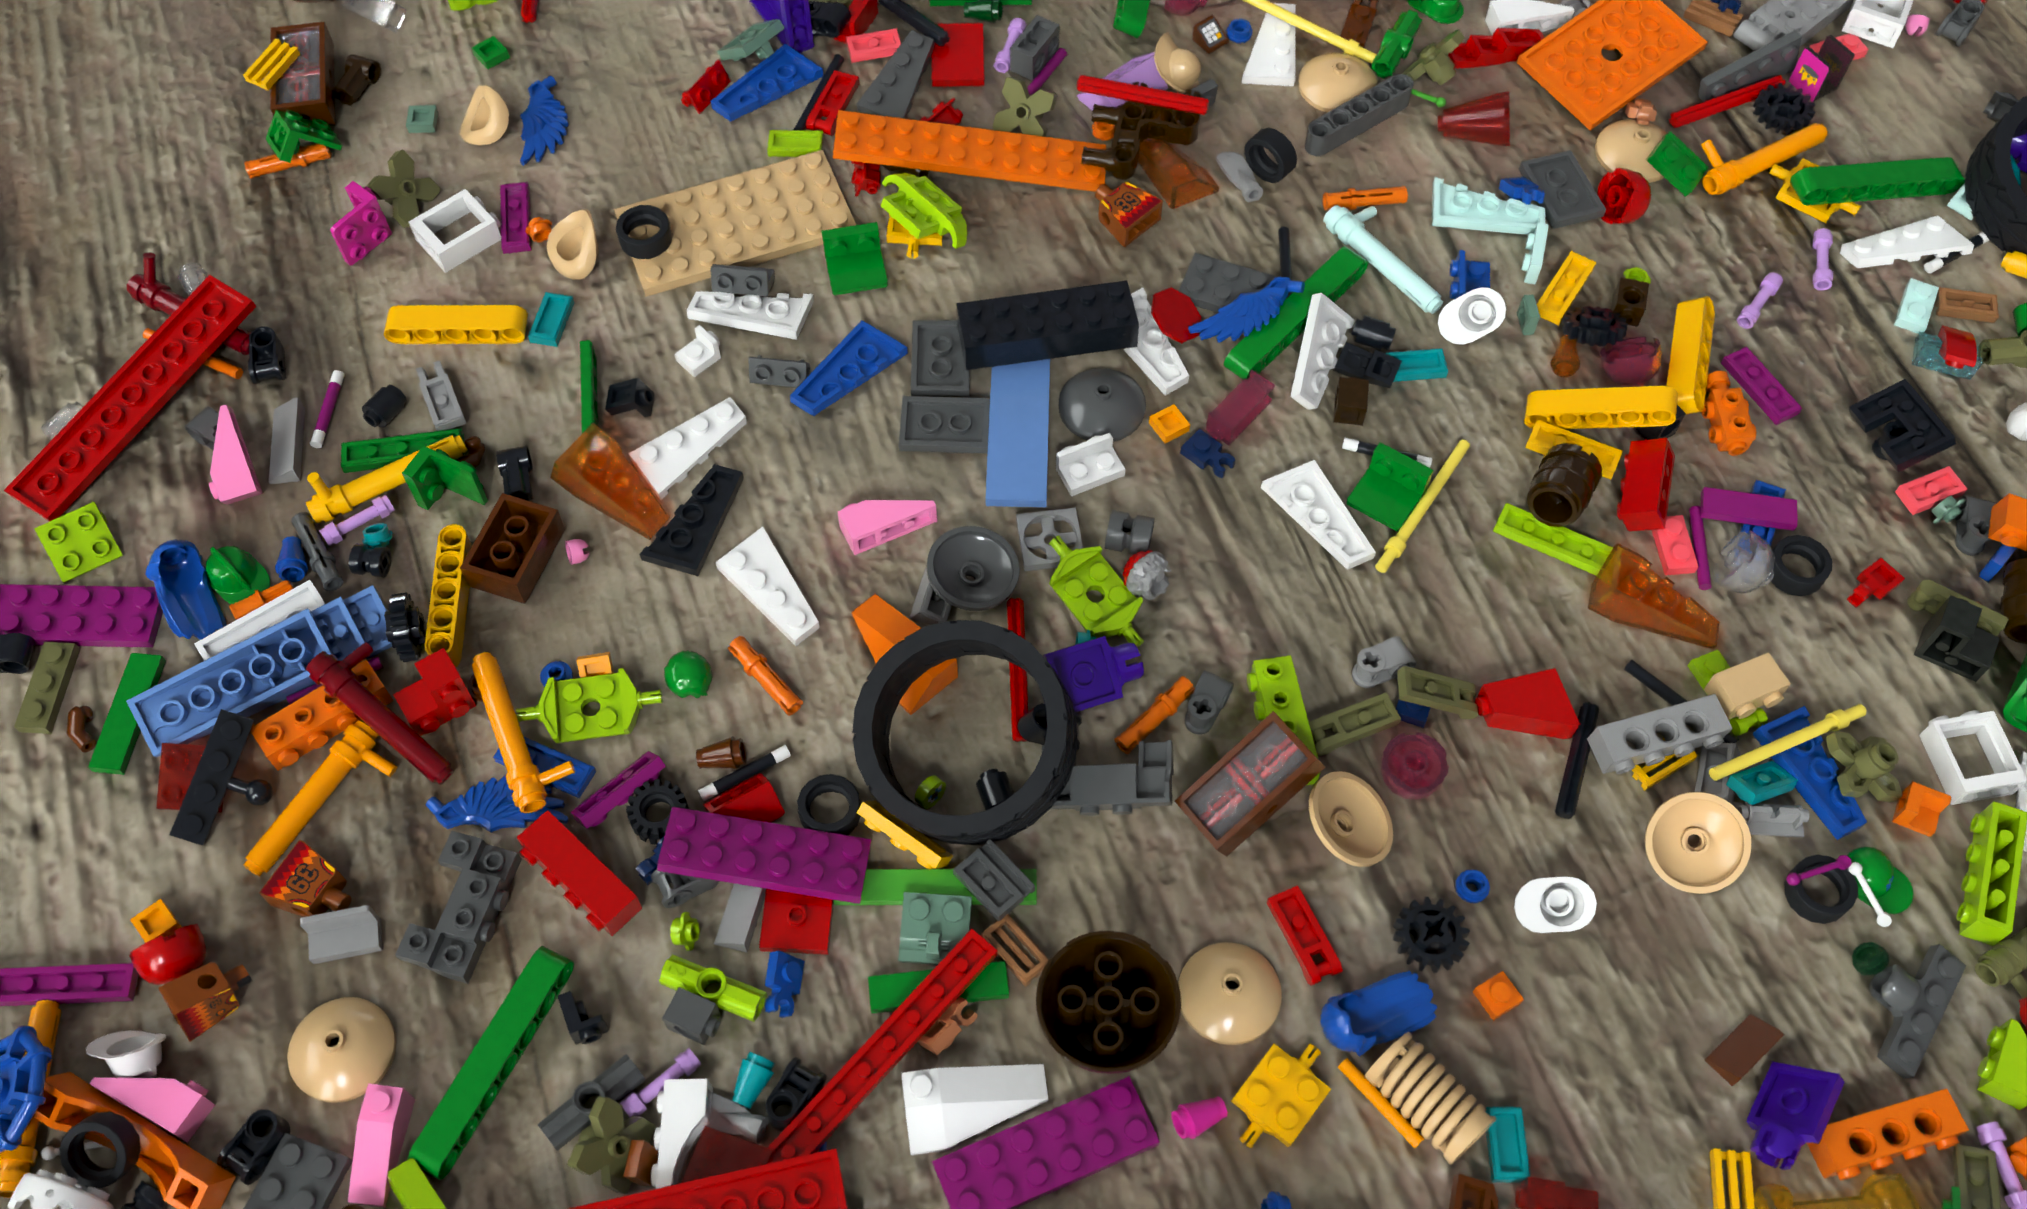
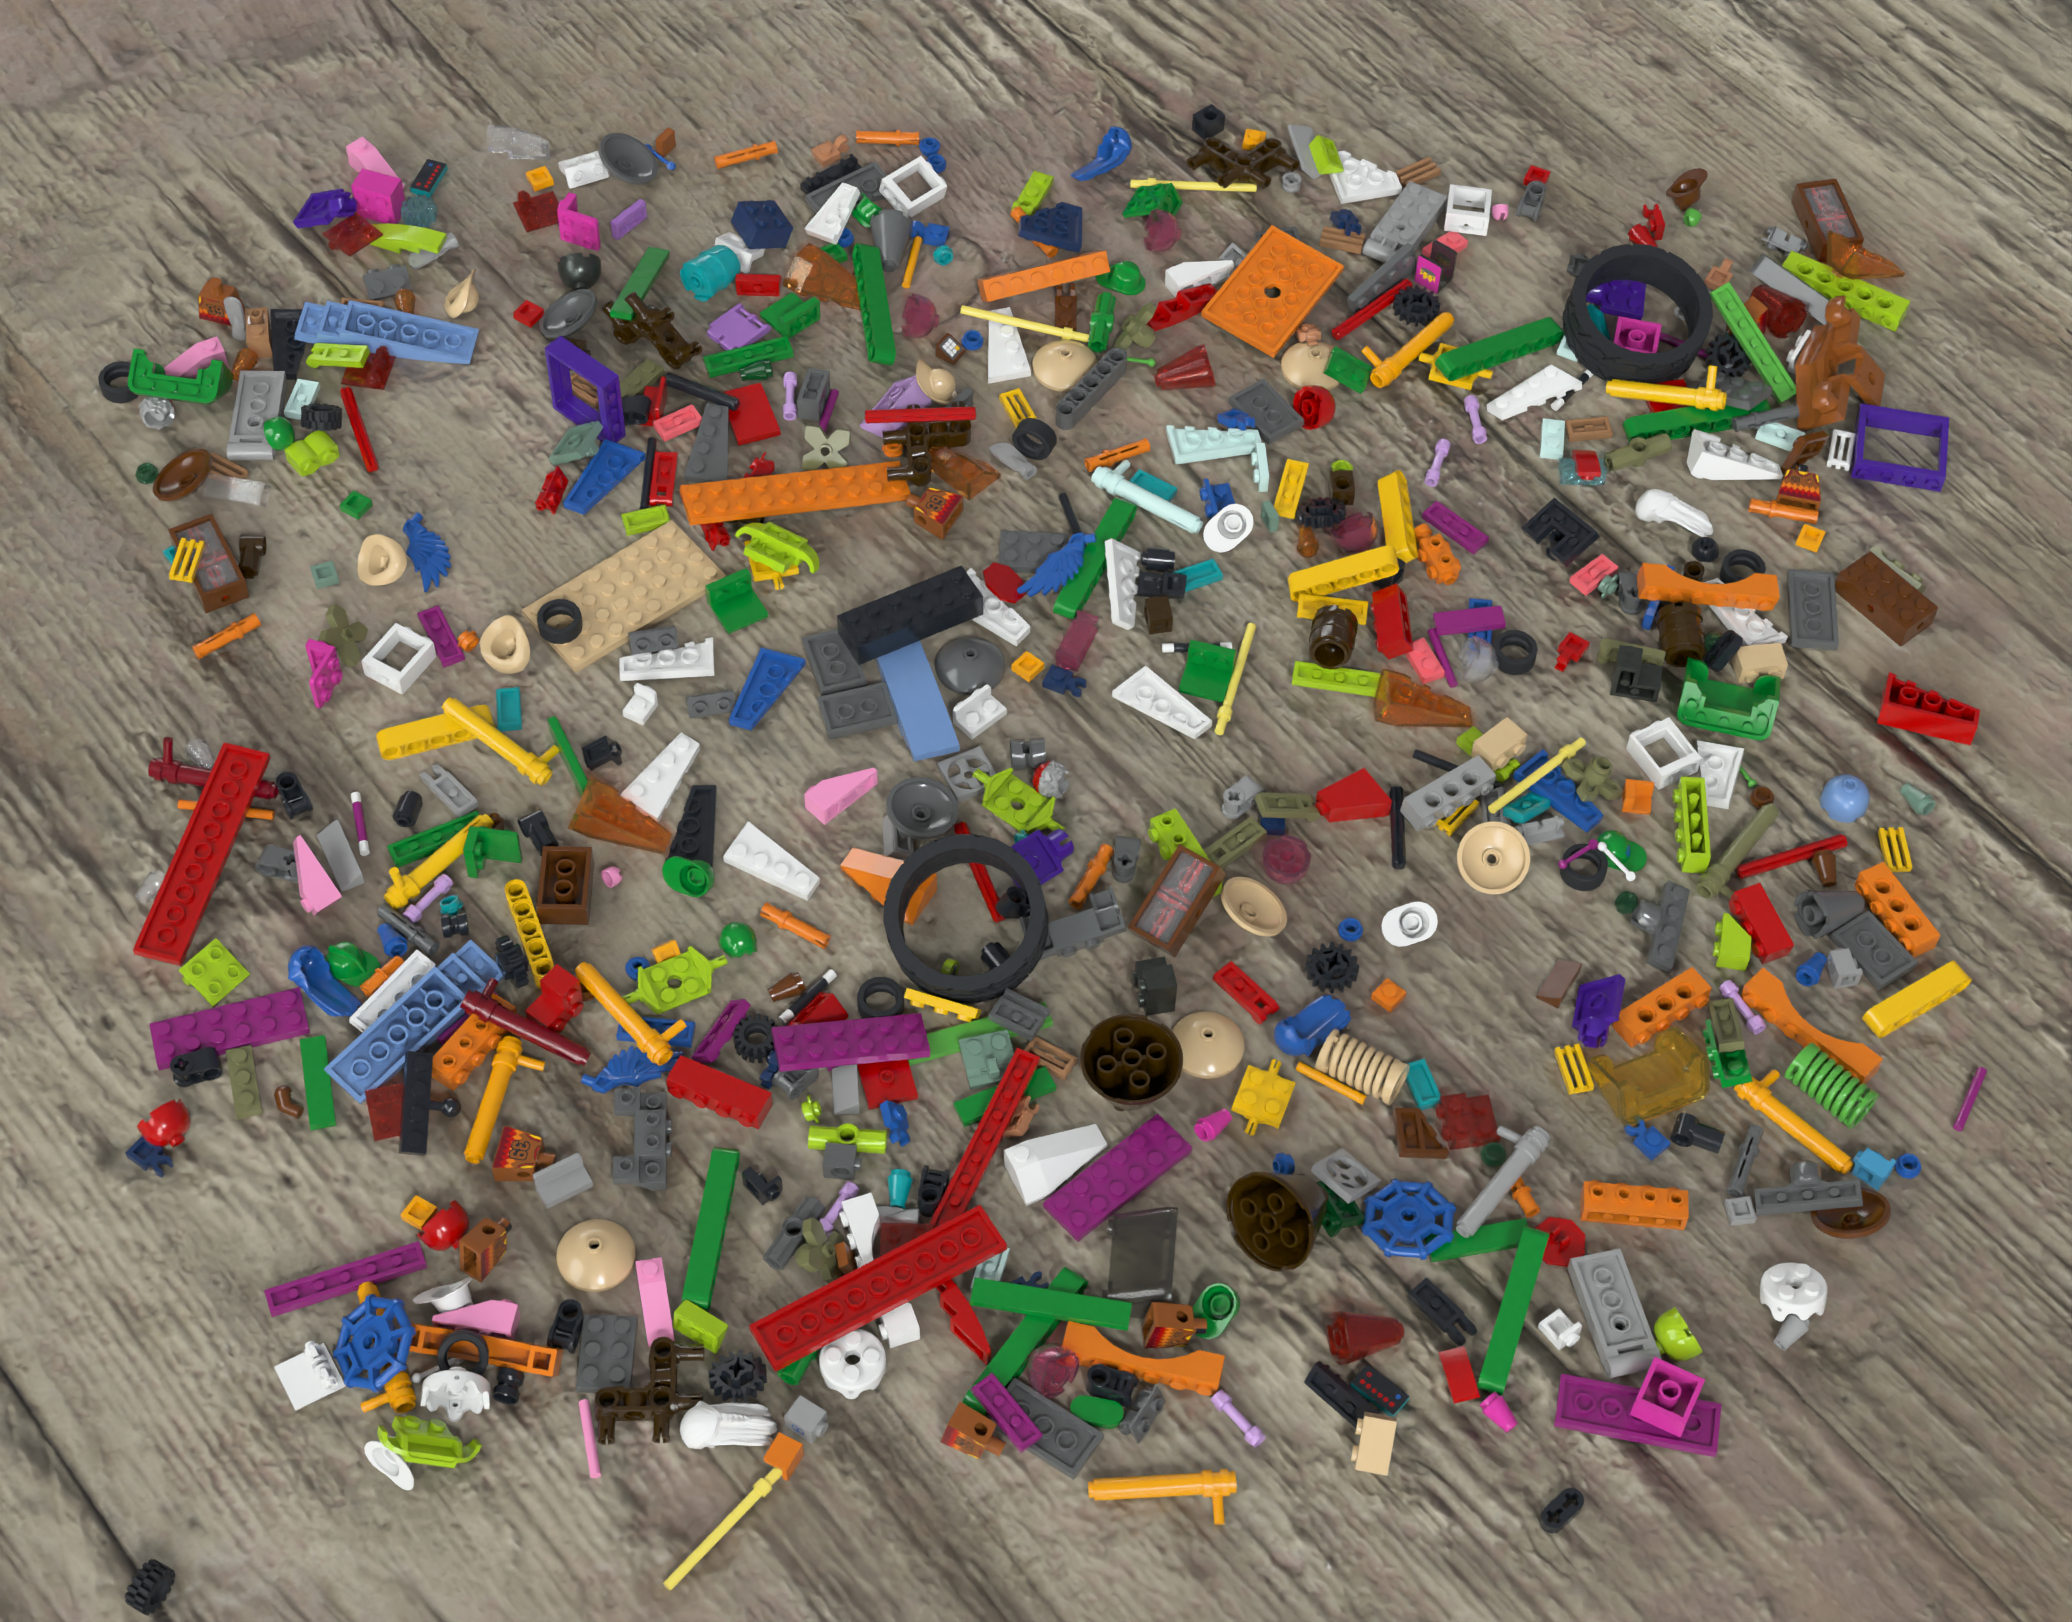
camera: 20 degrees left, 5 degrees down
green bracket [266,110,343,163] -> none
none -> yellow cylinder [442,697,559,786]
none -> green cap [662,856,715,897]
none -> yellow tile [999,388,1037,428]
none -> teal tile [1130,469,1177,502]
none -> pearl dark grey brick [1131,957,1177,1016]

